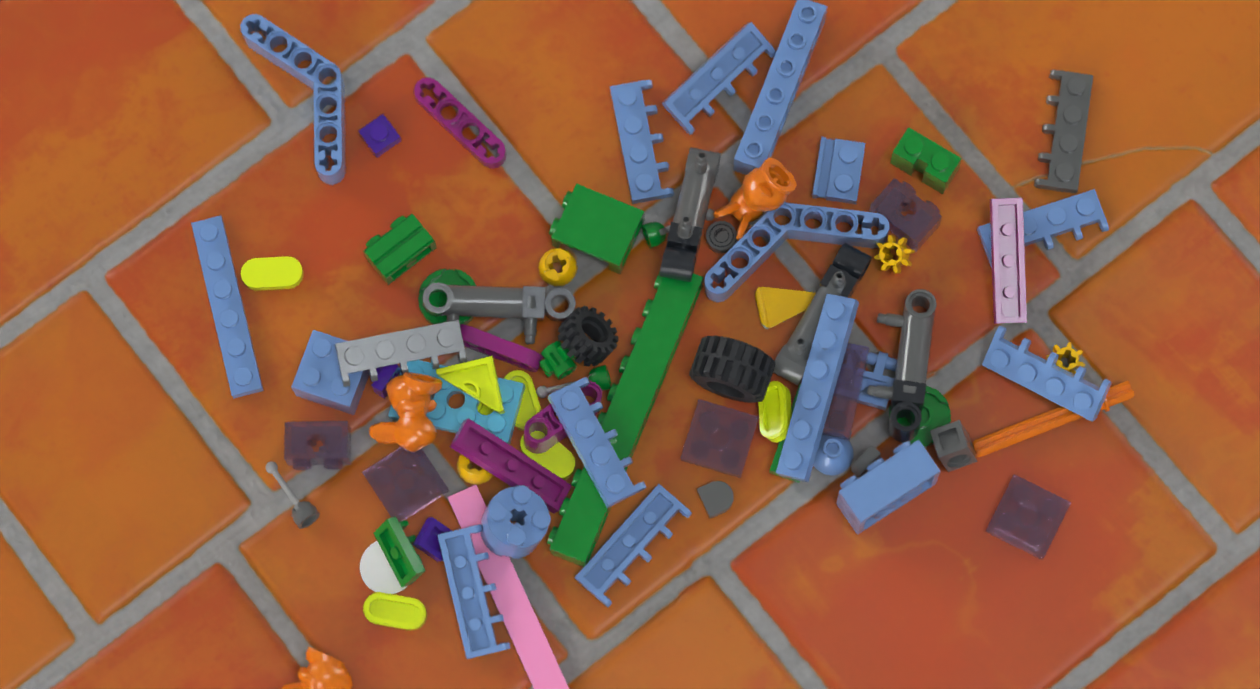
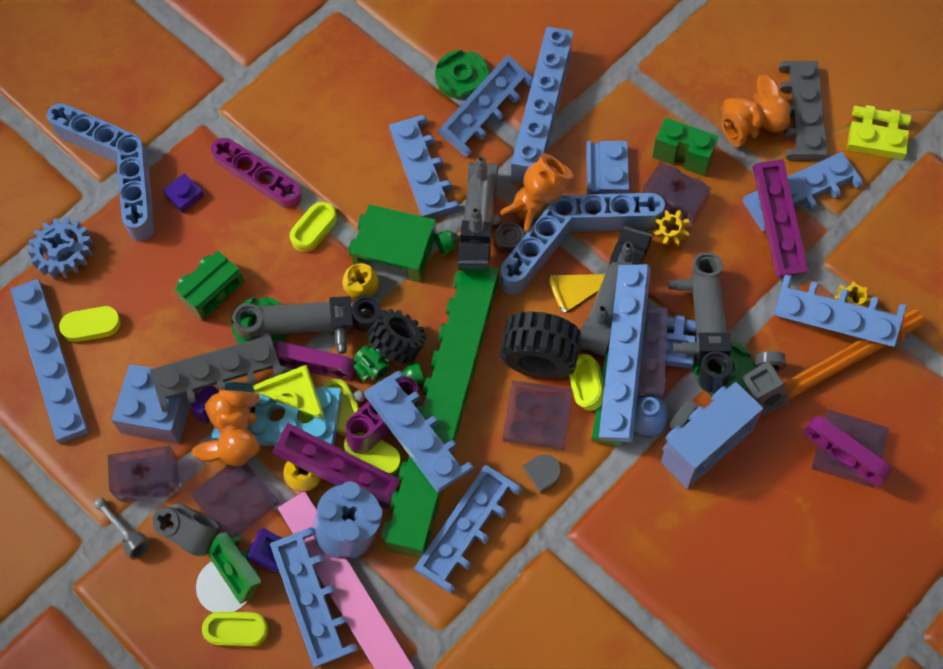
camera: 10 degrees left, 10 degrees down
none -> medium blue gear [27,217,94,279]
none -> dark grey piece [152,503,219,557]
none -> neon yellow tile [290,202,337,252]
none -> green tile [435,50,488,100]
none -> orange animal [721,75,791,147]
none -> dark grey tile [754,351,786,371]
none -> magenta beam [804,416,892,486]
none -> neon yellow plate [847,105,911,160]

